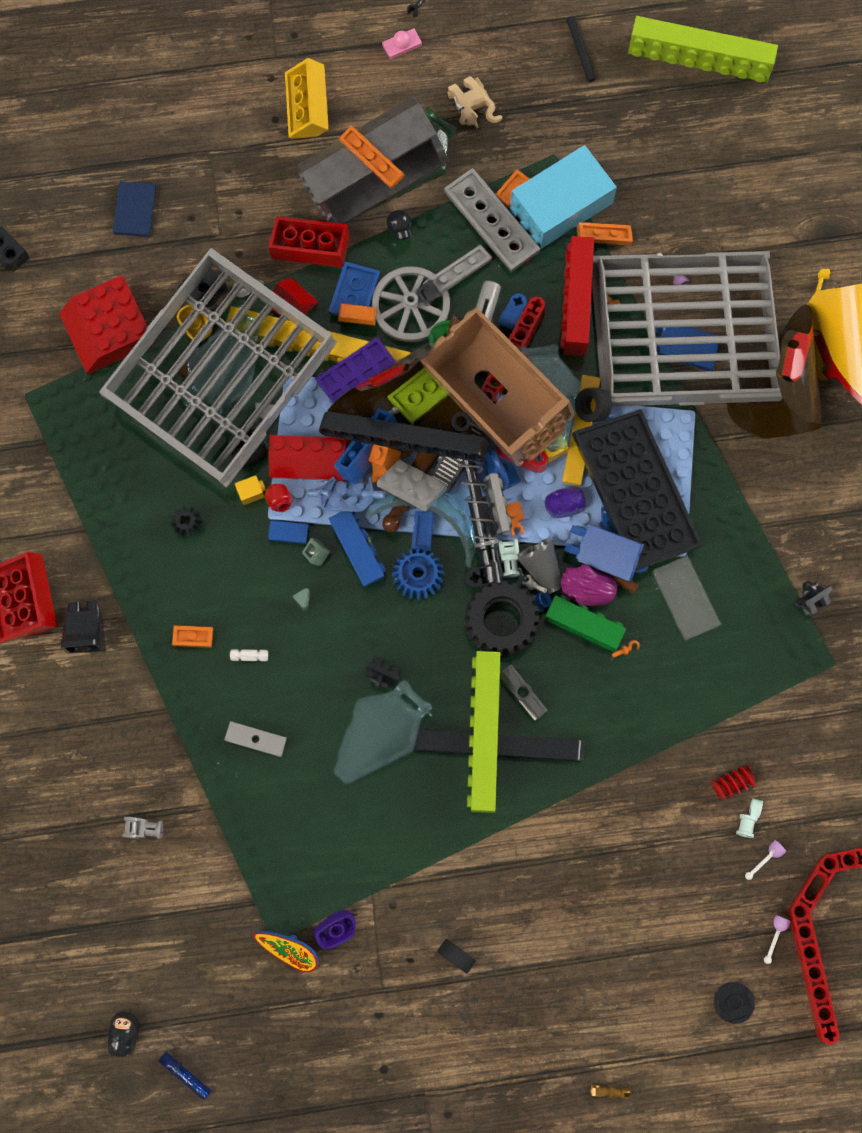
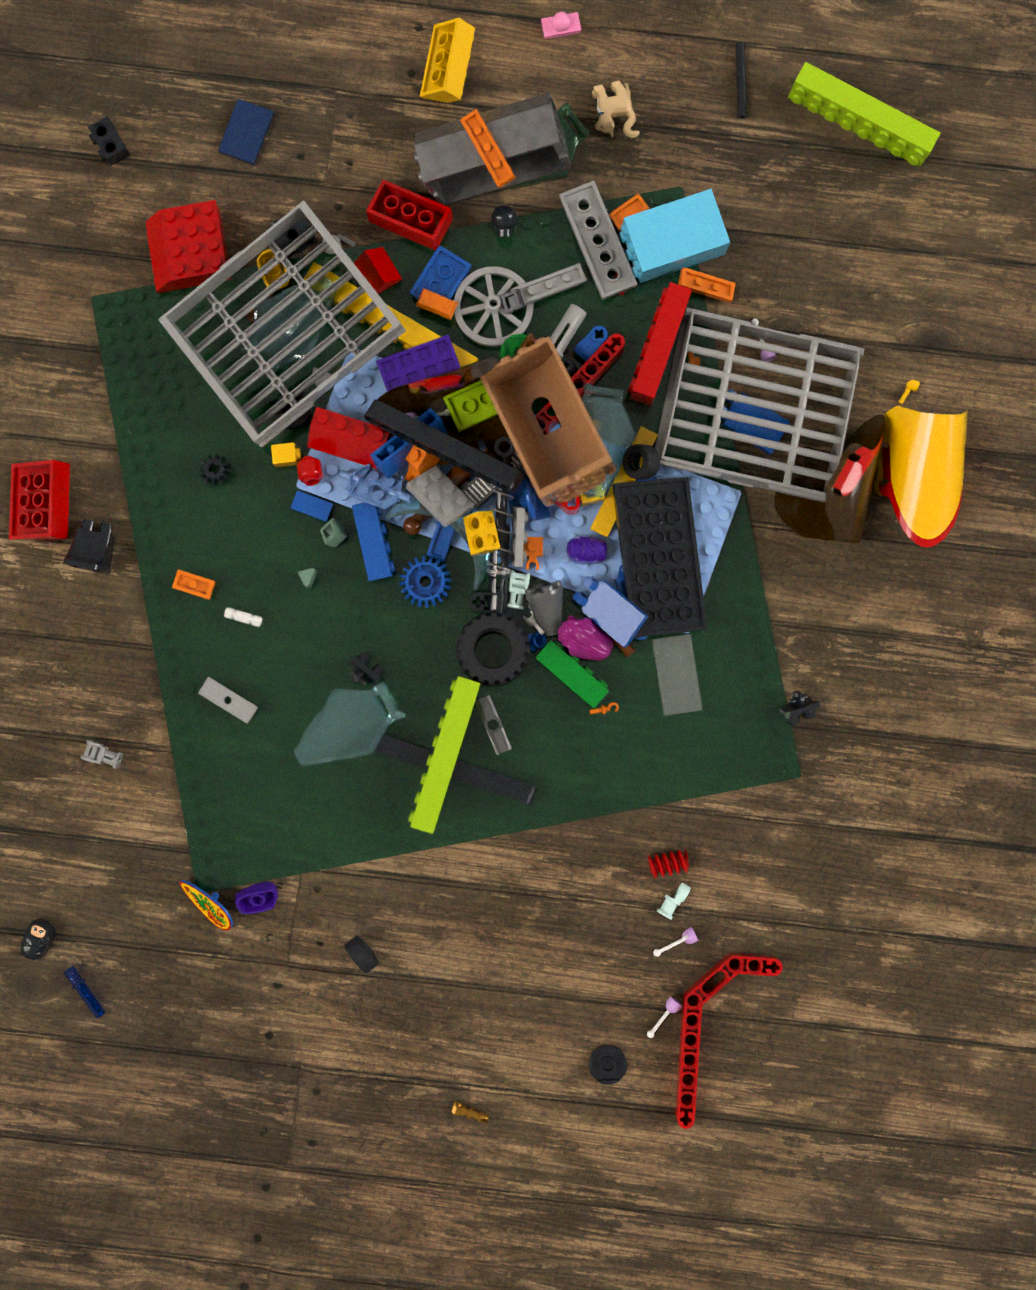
camera: 10 degrees right, 10 degrees up
none -> yellow brick [463,511,501,555]

